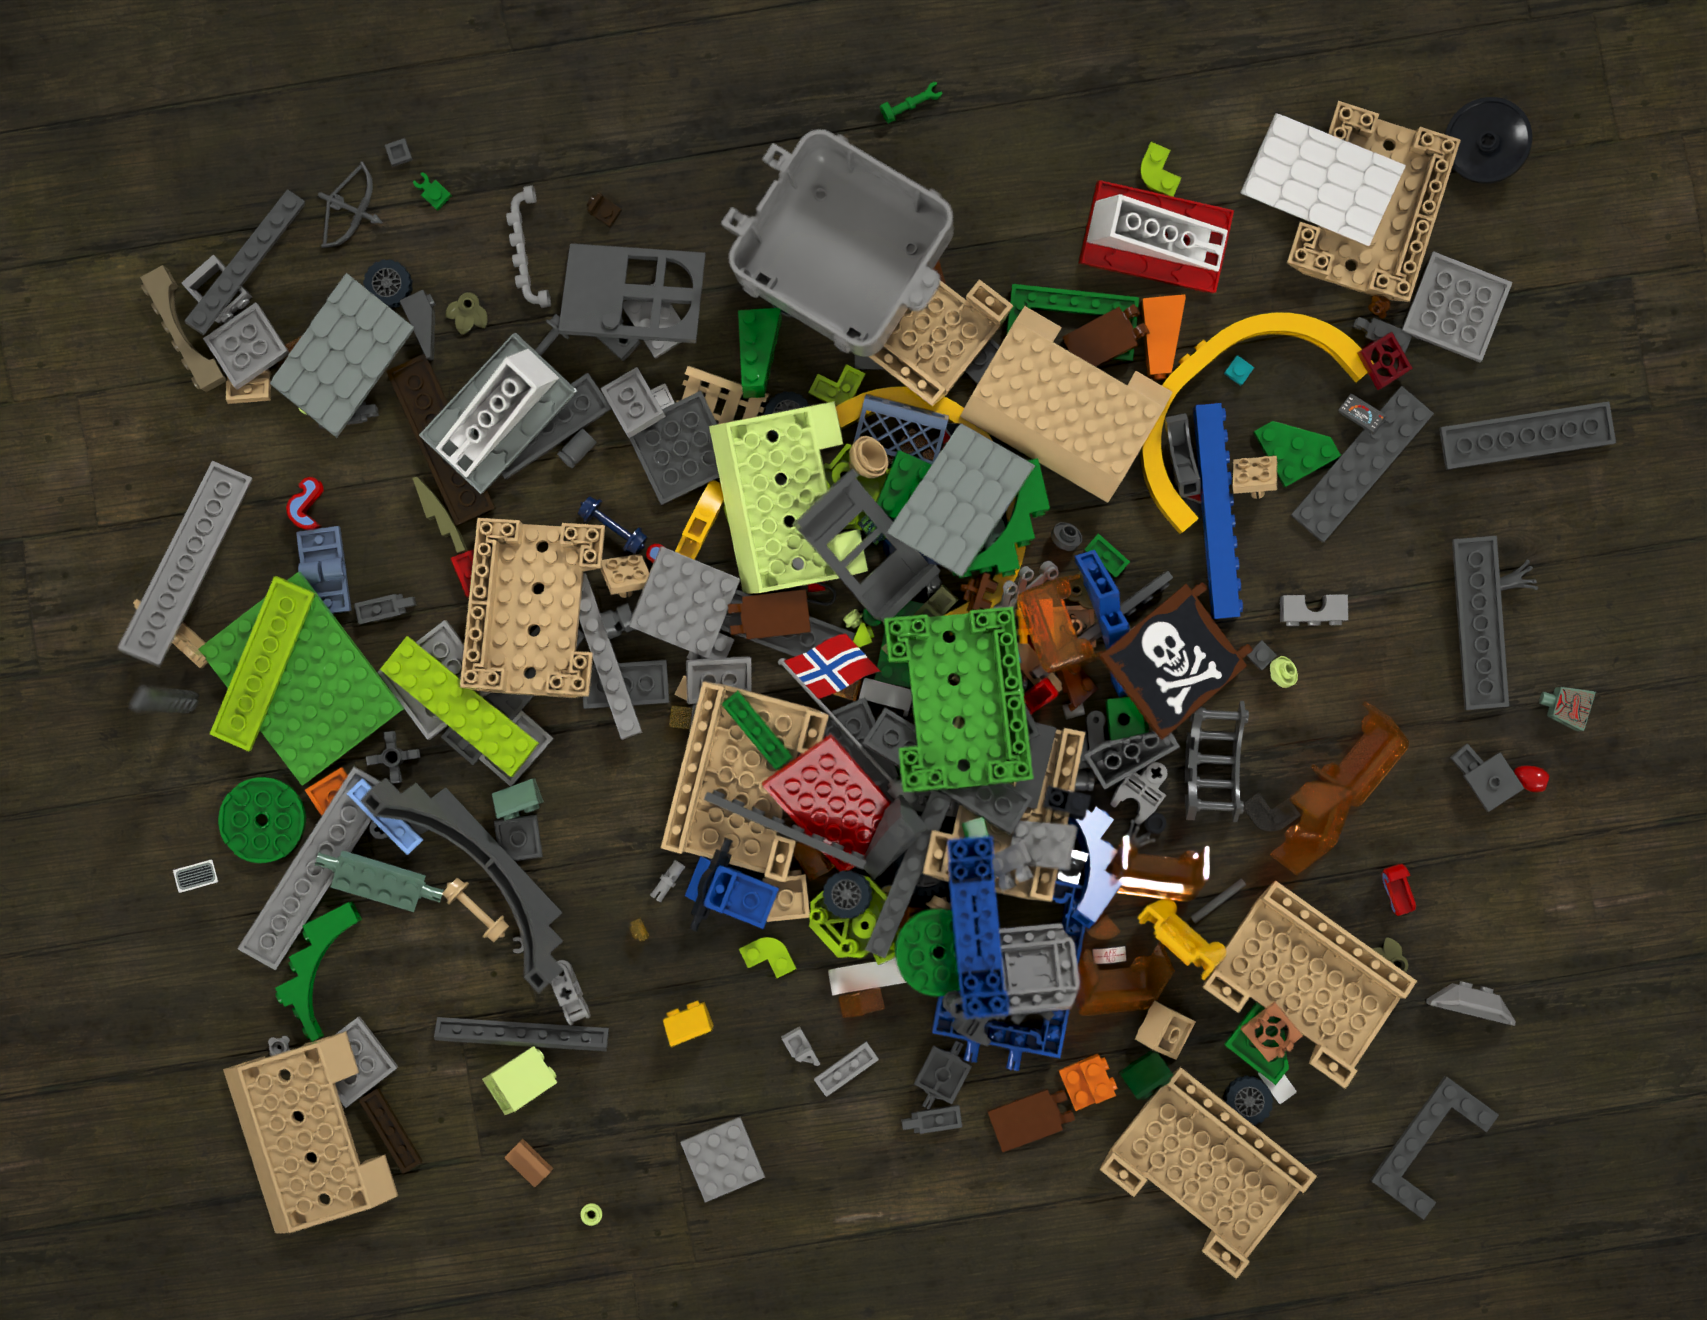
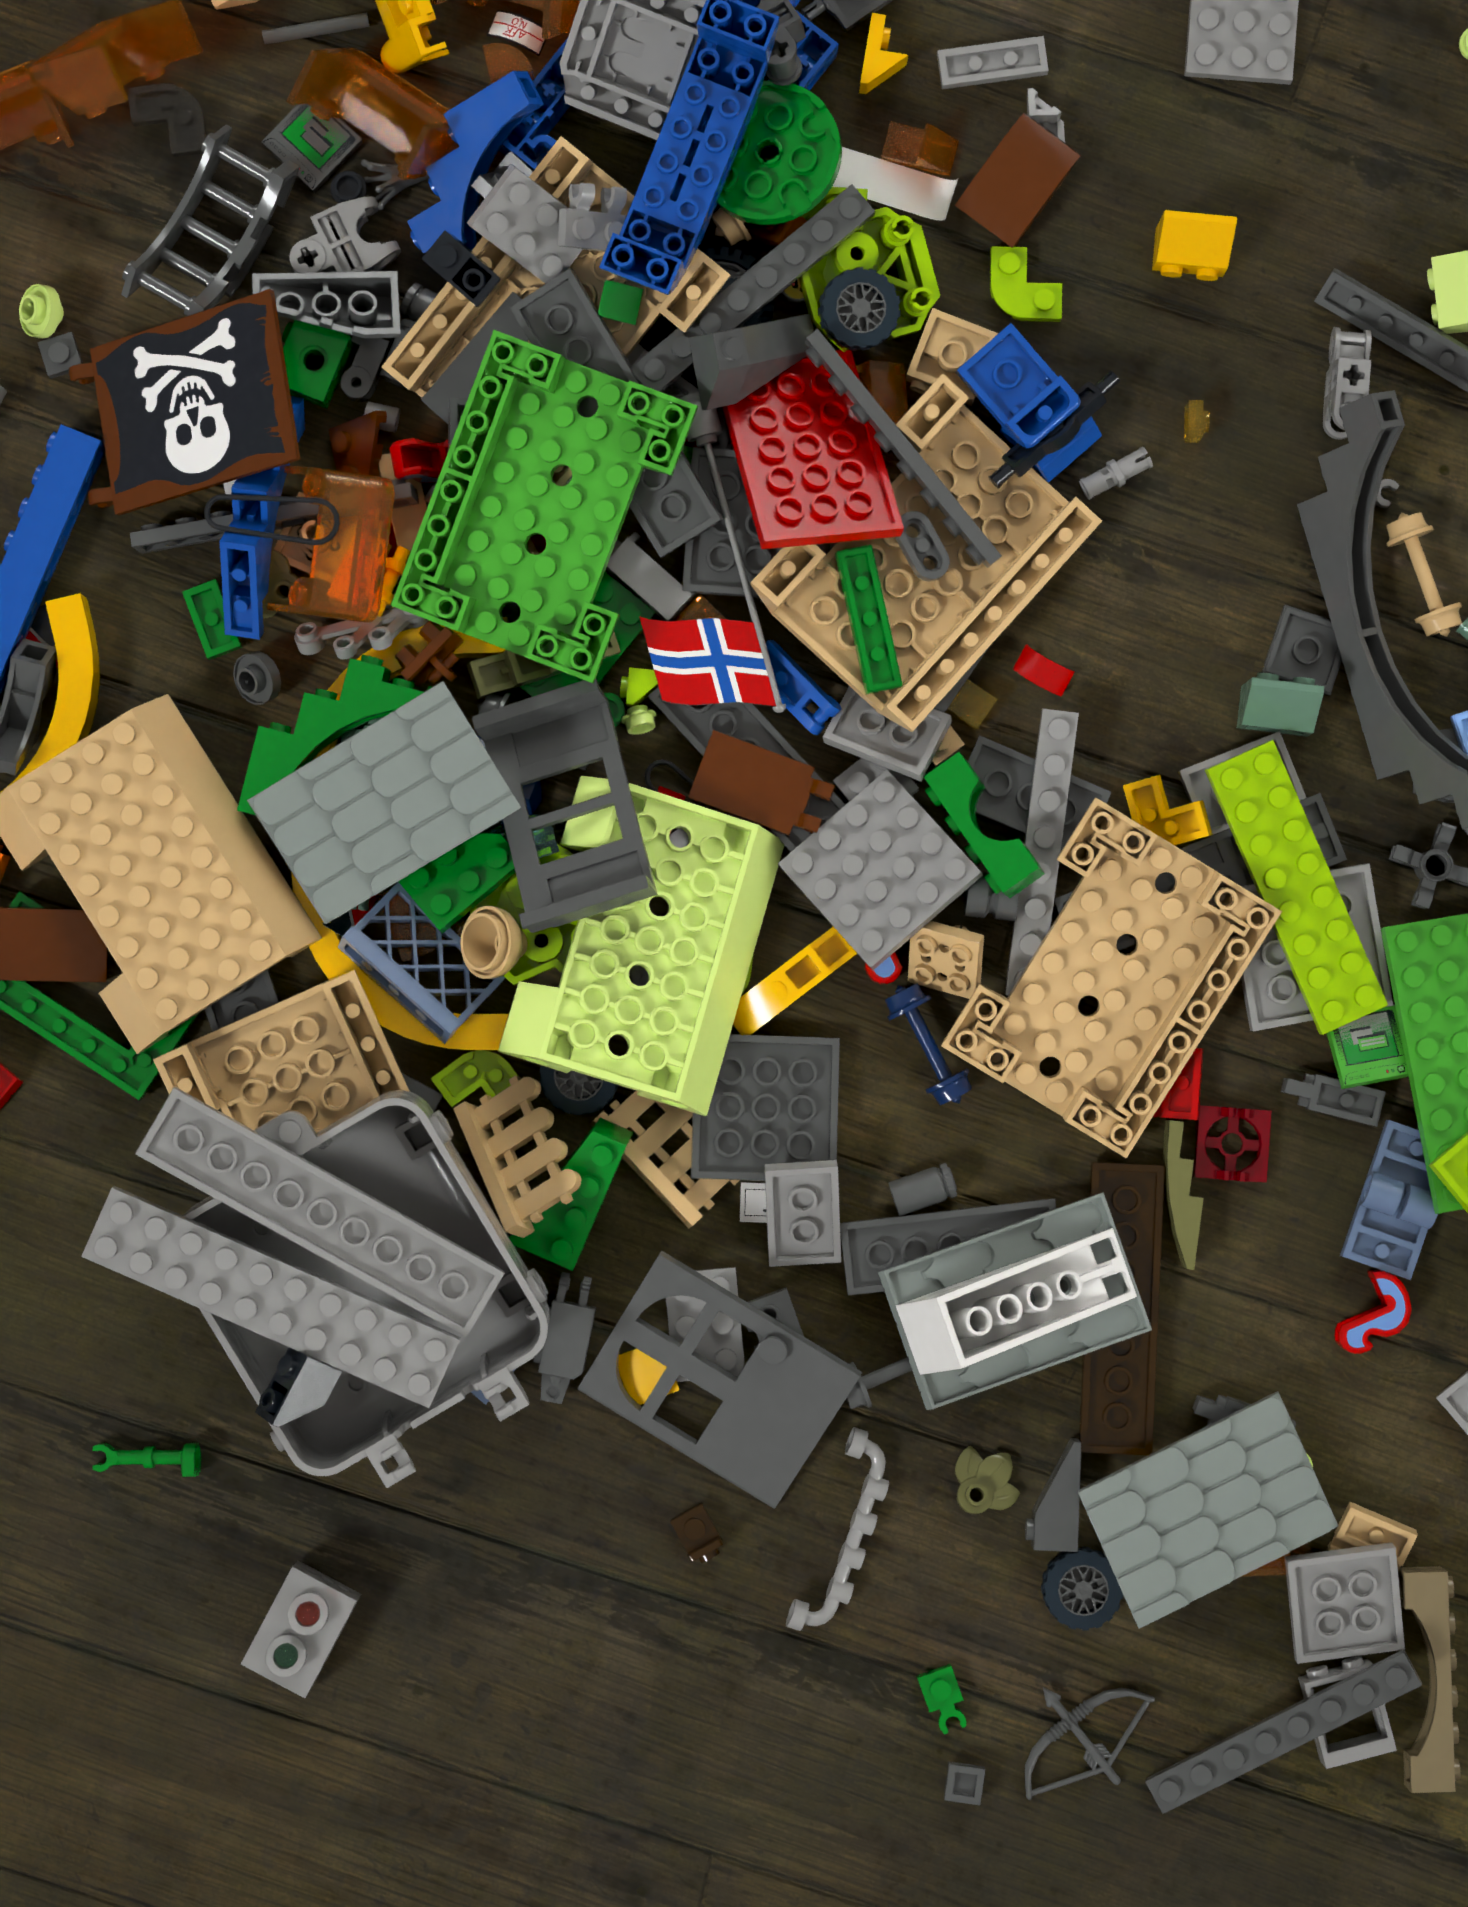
camera: 150 degrees left, 0 degrees up
none -> light grey plate [81,1186,461,1408]
none -> light grey plate [135,1086,505,1338]
none -> black piece [204,494,340,545]
none -> light grey piece [241,1561,362,1698]
none -> slope [255,1348,342,1427]
none -> tile [262,91,363,193]
none -> tan fence [453,1075,581,1238]
none -> dark grey hinge [533,1272,597,1404]
none -> yellow sticker [618,1348,679,1405]
none -> blue plate [766,640,842,736]
none -> yellow slope [859,13,908,94]
none -> dark grey plate [895,511,950,582]
none -> green arch [924,752,1045,899]
none -> reddish brown slope [955,113,1081,248]
none -> red sticker [1013,644,1074,696]
none -> yellow plate [1123,775,1213,846]
none -> dark red piece [1193,1105,1272,1183]
none -> tile [1327,1005,1409,1089]

